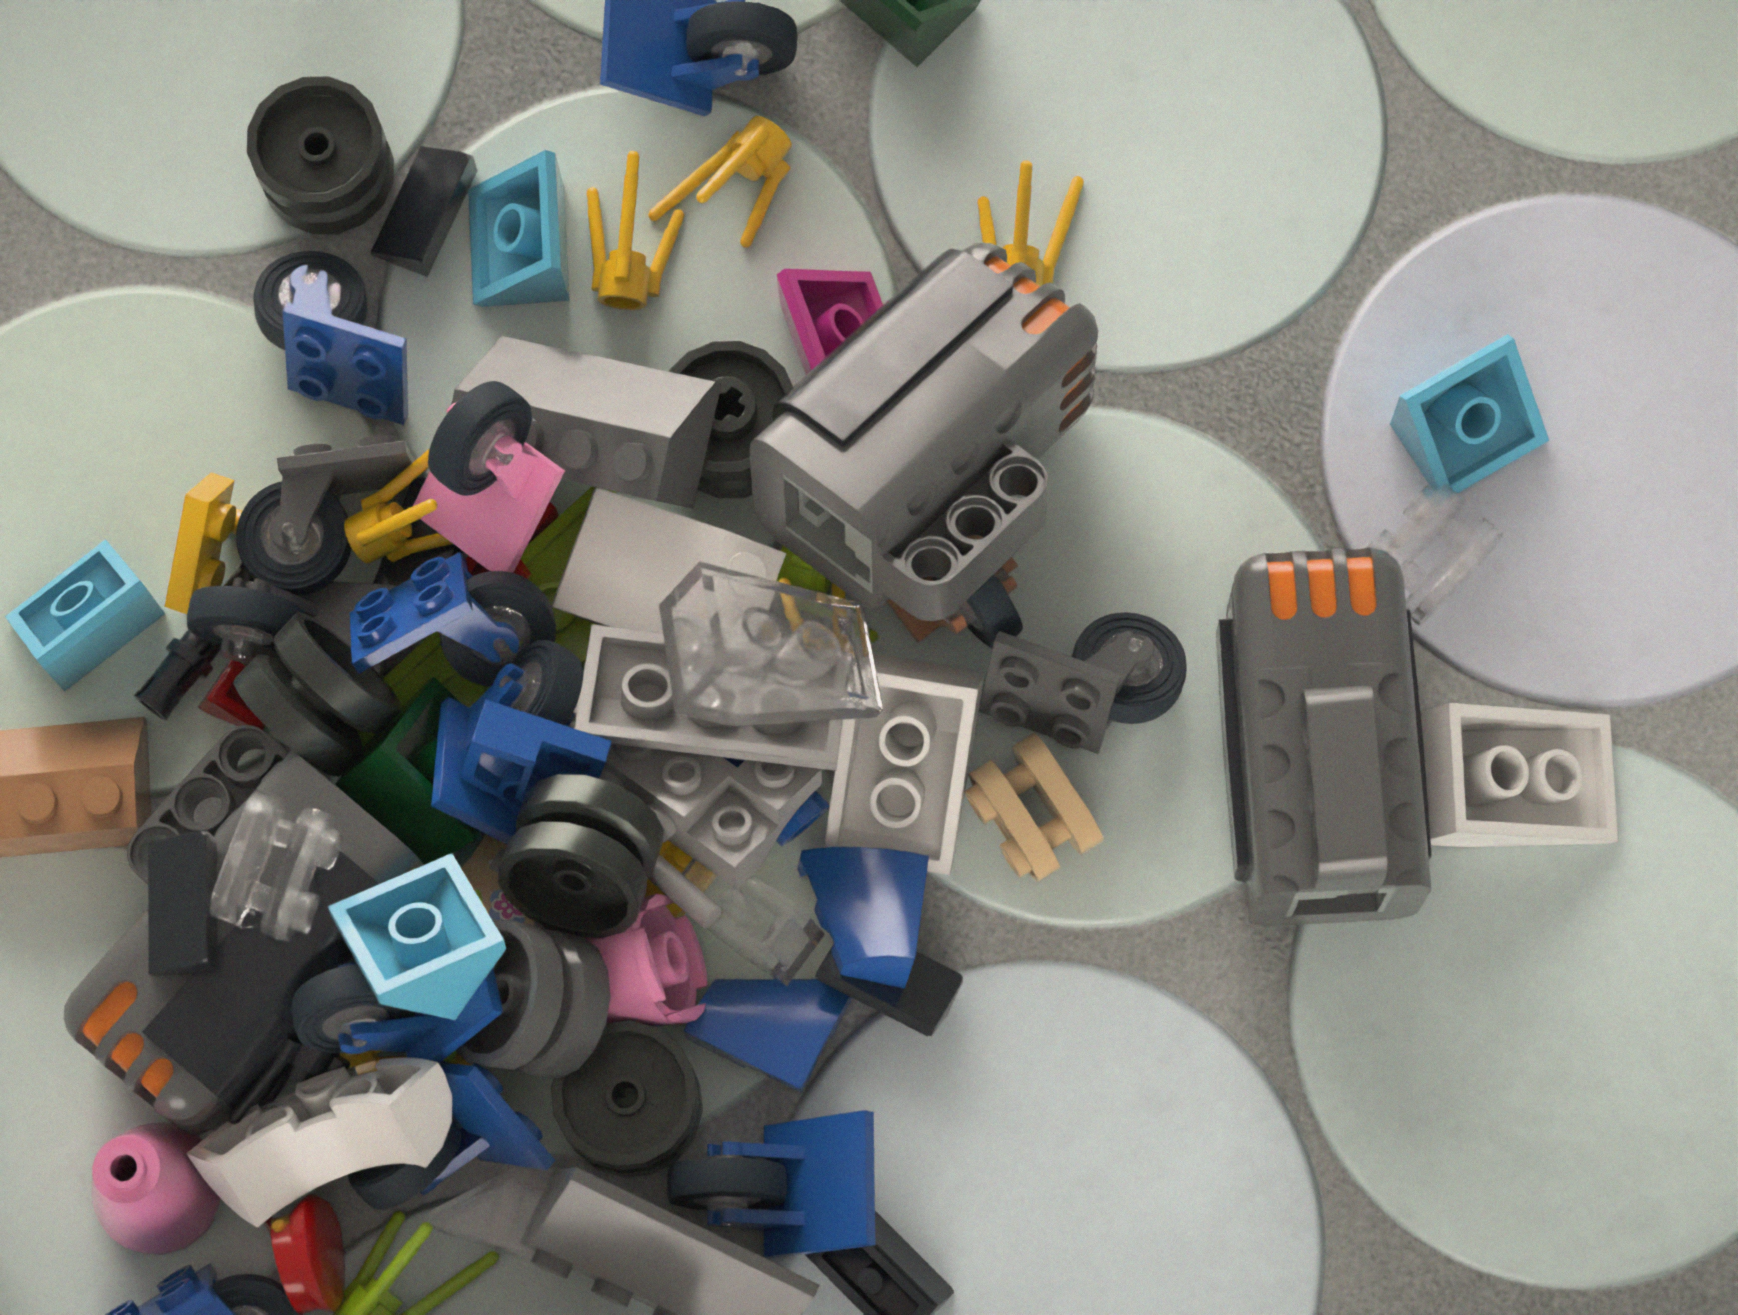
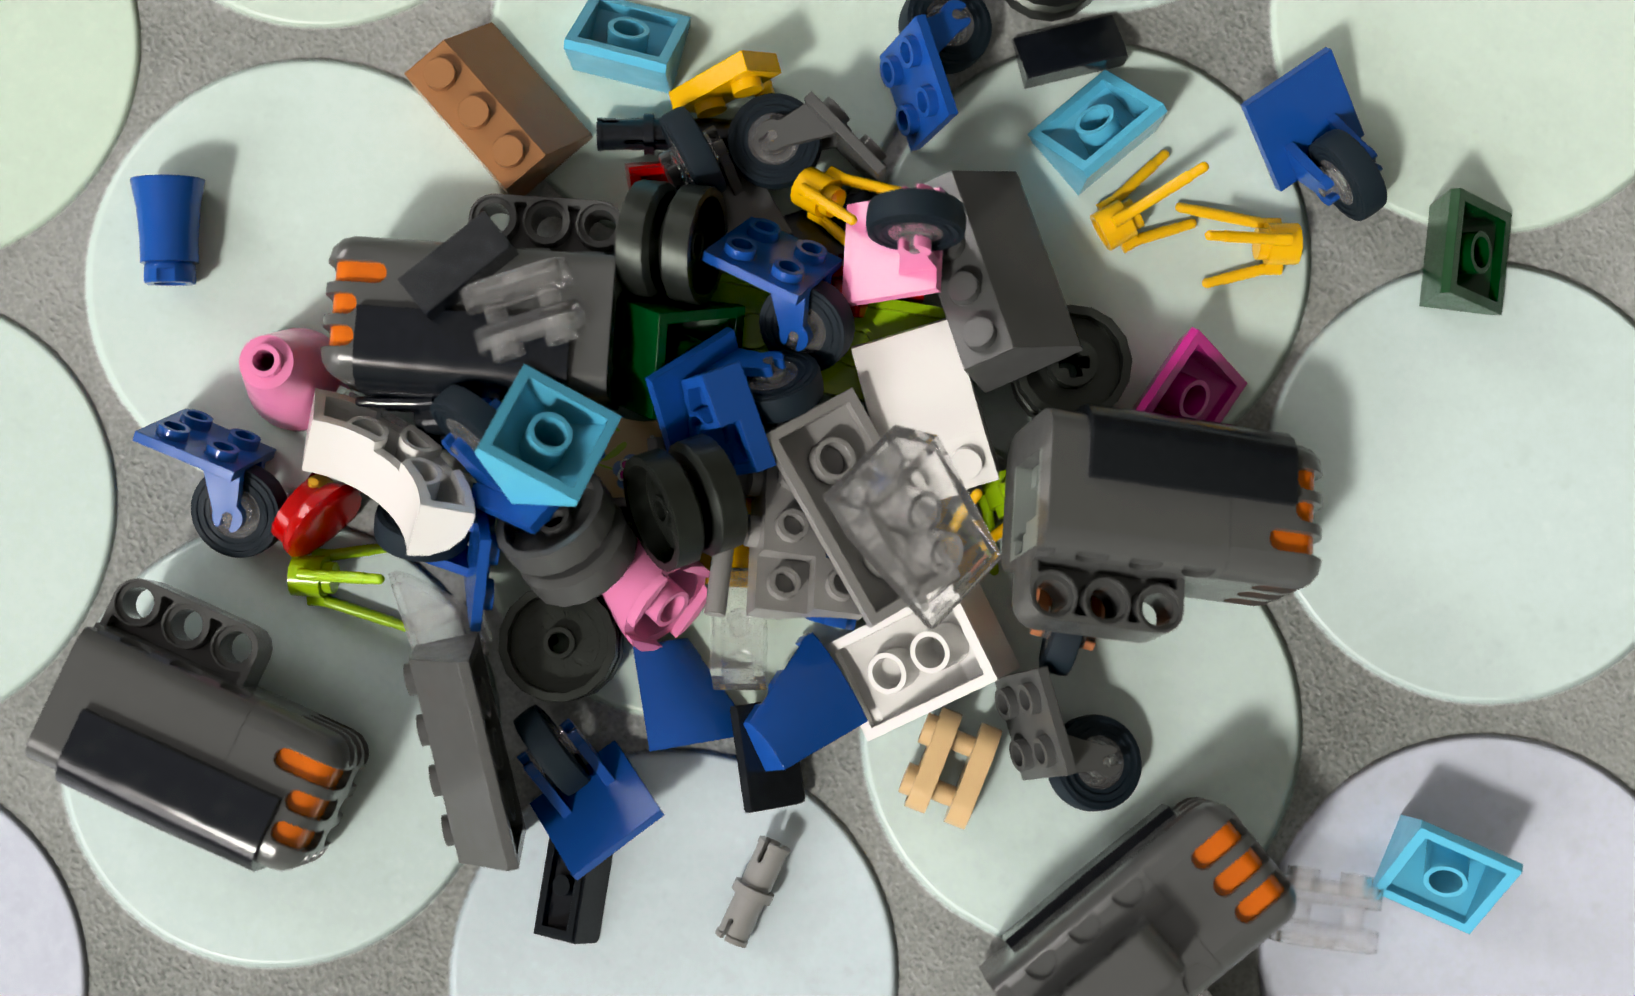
camera: 55 degrees right, 10 degrees up
yellow plant [977,160,1084,286] -> none
none -> light grey pin [715,836,791,948]

